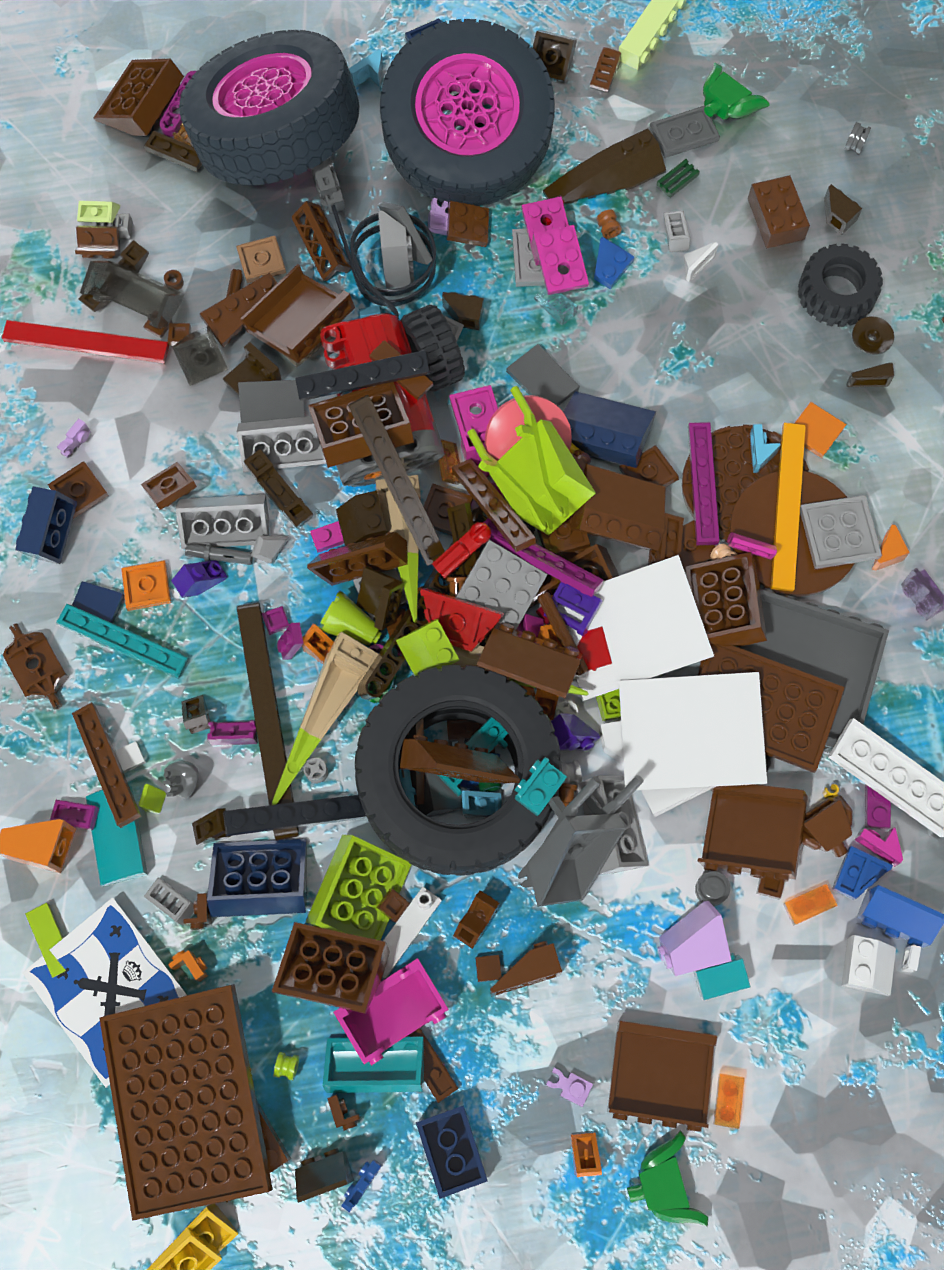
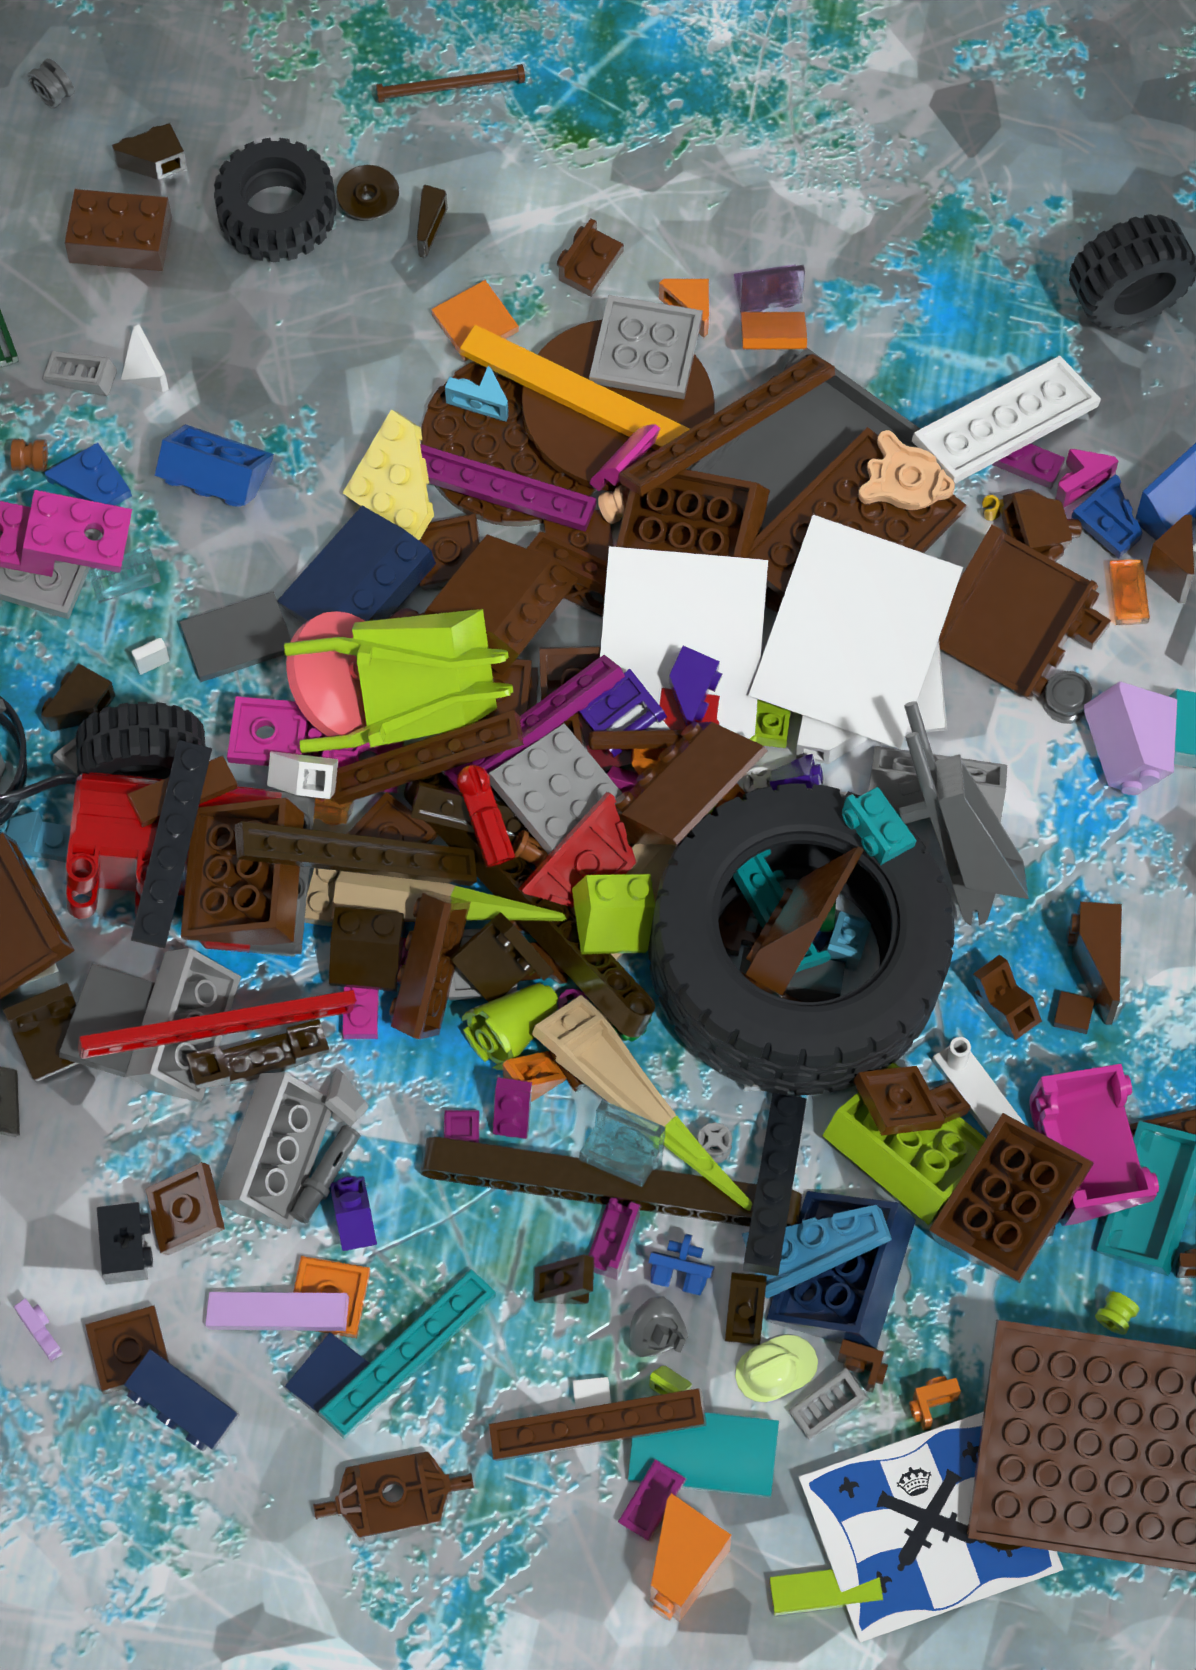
camera: 70 degrees left, 5 degrees down
none -> red tile [78,990,356,1059]
none -> black brick [97,1202,153,1285]
none -> white tile [132,638,170,675]
none -> blue slope [155,424,274,507]
none -> lavender tile [205,1292,349,1331]
none -> white slope [267,751,338,799]
none -> light yellow plate [343,410,434,540]
none -> reddish brown bracket [557,218,624,297]
none -> clear light blue bracket [579,1100,666,1187]
none -> reddish brown tile [619,354,835,496]
none -> blue hips [648,1234,715,1295]
none -> dark purple slope [669,645,723,726]
none -> yellowish green piece [735,1334,818,1402]
none -> orange tile [741,312,807,349]
none -> dark azure wing [741,1205,892,1299]
none -> reddish brown plate [854,1066,945,1136]
none -> light nougat tile [858,430,955,510]
none -> reddish brown slope [1145,515,1194,603]

